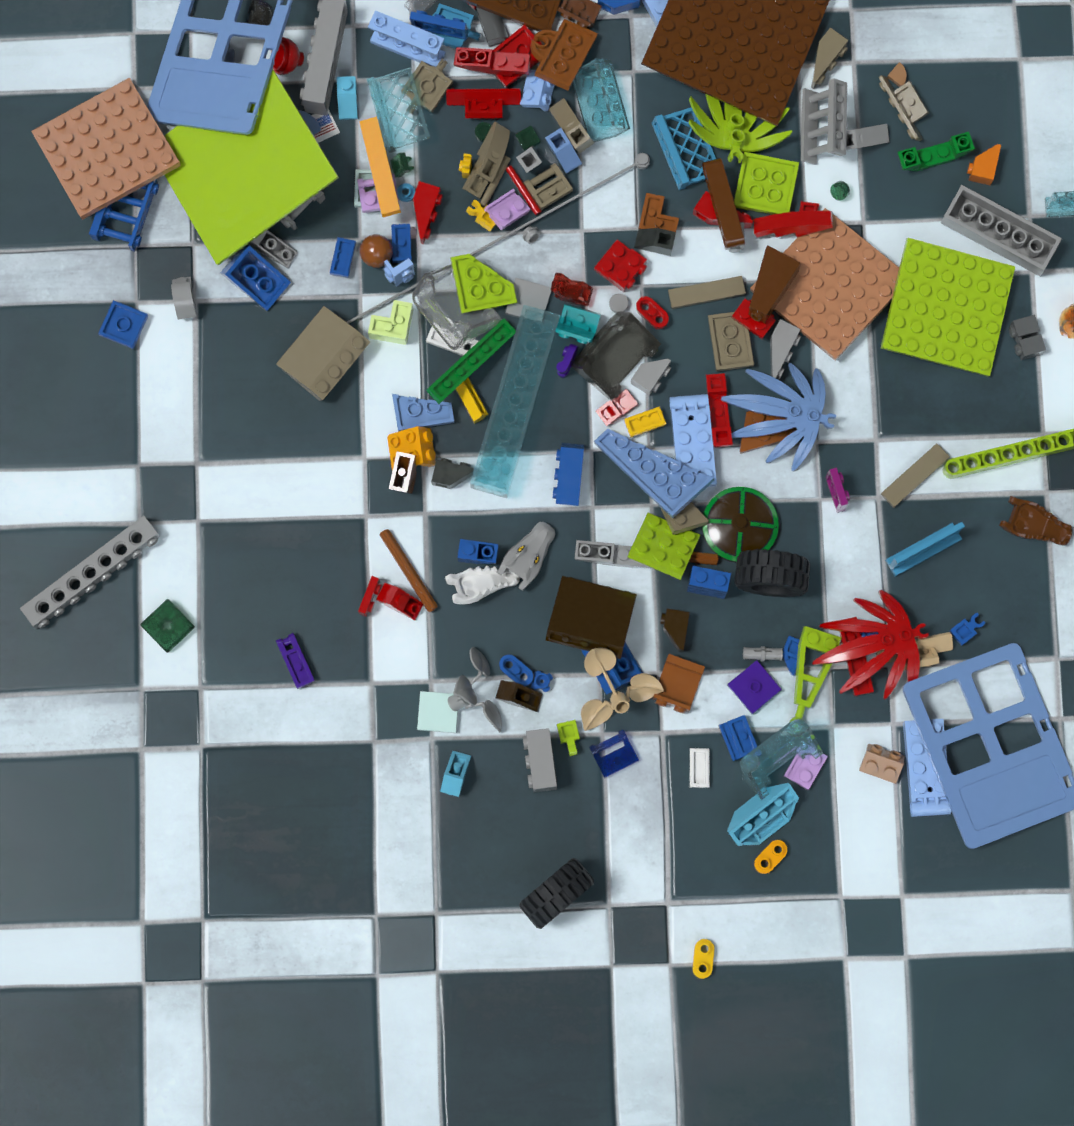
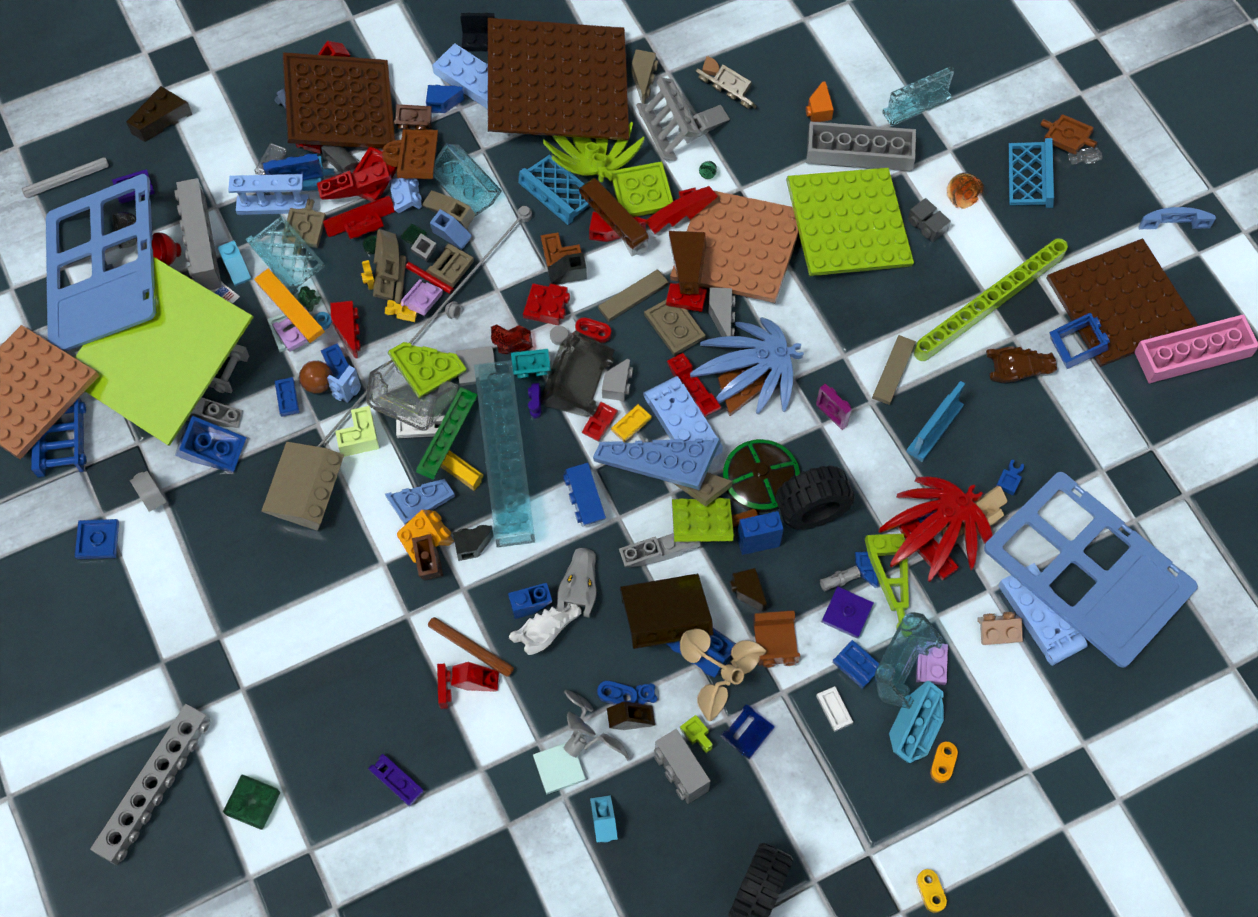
camera: 25 degrees left, 15 degrees down
green slope [897,132,975,171] -> none

